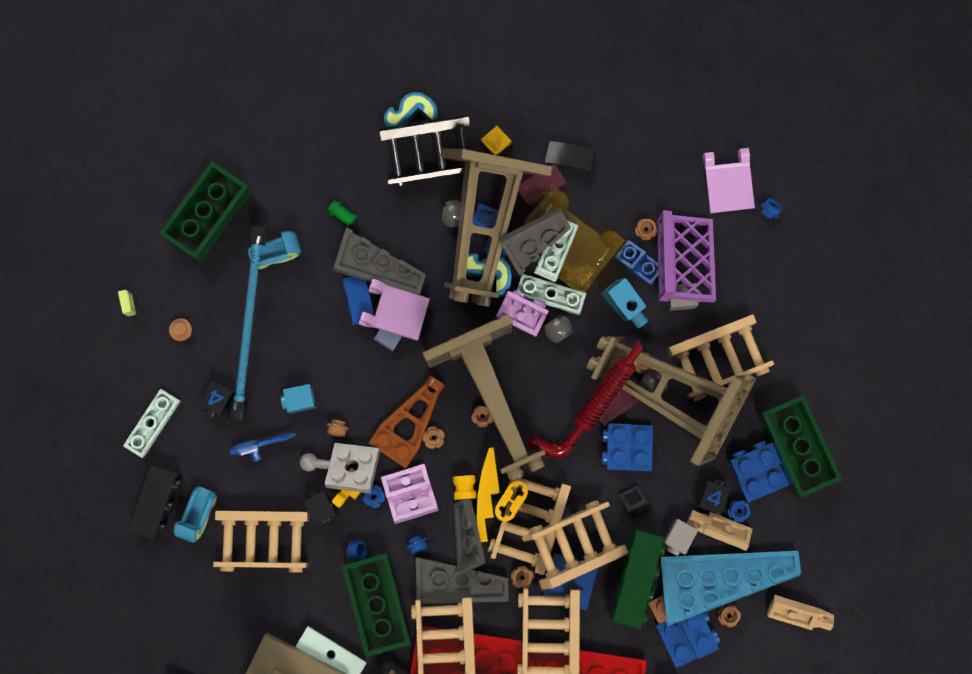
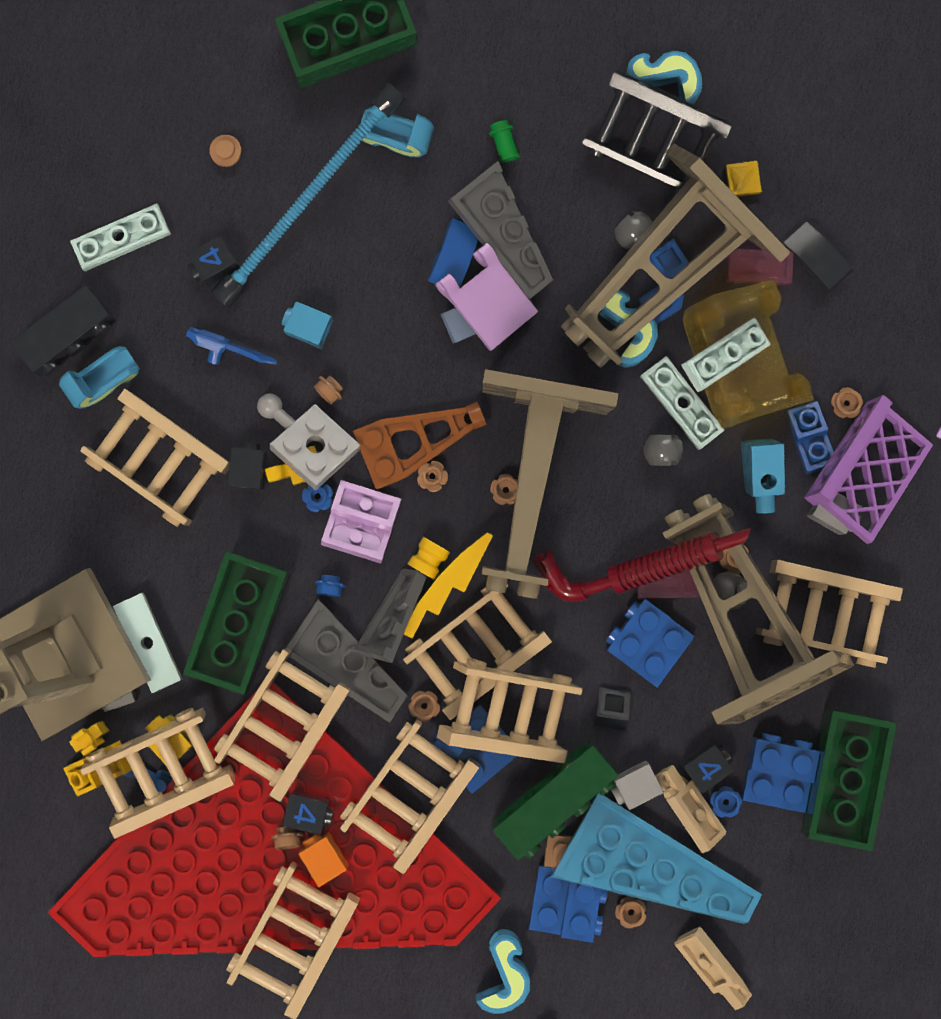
camera: 30 degrees right, 5 degrees up
yellowish green tile [118,290,136,316] -> none
blue plate [346,540,367,562] -> none
yellow beam [495,481,528,521] -> none
lavender bracket [496,290,548,337] -> none
dark grey wing [499,207,571,276] -> none

